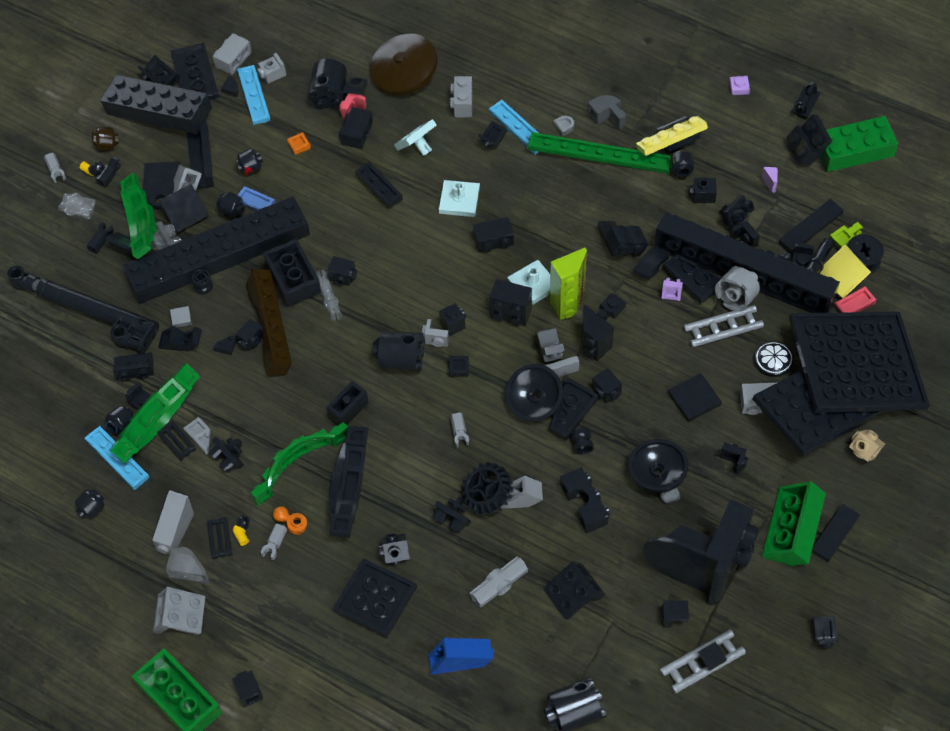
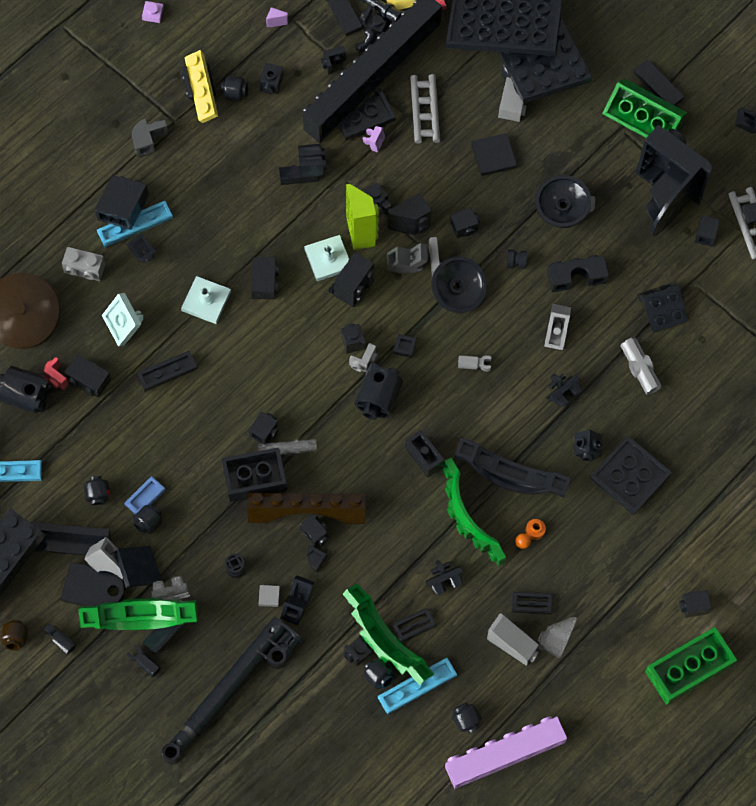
camera: 80 degrees left, 10 degrees up
light grey bar [44,153,66,183] -> none
clear hips [58,192,96,219] -> none
black arm [79,161,104,176] -> none
black bracket [113,352,154,381] -> none
black brick [122,196,310,304] -> none
light grey bracket [153,587,205,635] -> none
light grey tile [183,417,211,455] -> none
arm [233,515,250,546] -> none
light grey bar [261,524,287,561] -> none
orange tile [287,132,311,155] -> none
black tile [343,77,367,94] -> none
blue slope [428,638,494,674] -> none
black gear [460,462,514,516] -> none
green tile [528,132,671,174] -> none
black wing [550,376,599,441] -> none
light grey tile [553,116,574,136] -> none
black slope [633,245,670,280] -> none
light grey brick [715,266,760,311] -> none
black bracket [720,442,749,474] -> none
black hips [722,195,755,228] -> none
dish [755,342,793,375] -> none
tan brick [849,429,885,462] -> none
none -> black brick [94,175,149,230]
none -> lavender brick [445,716,567,789]

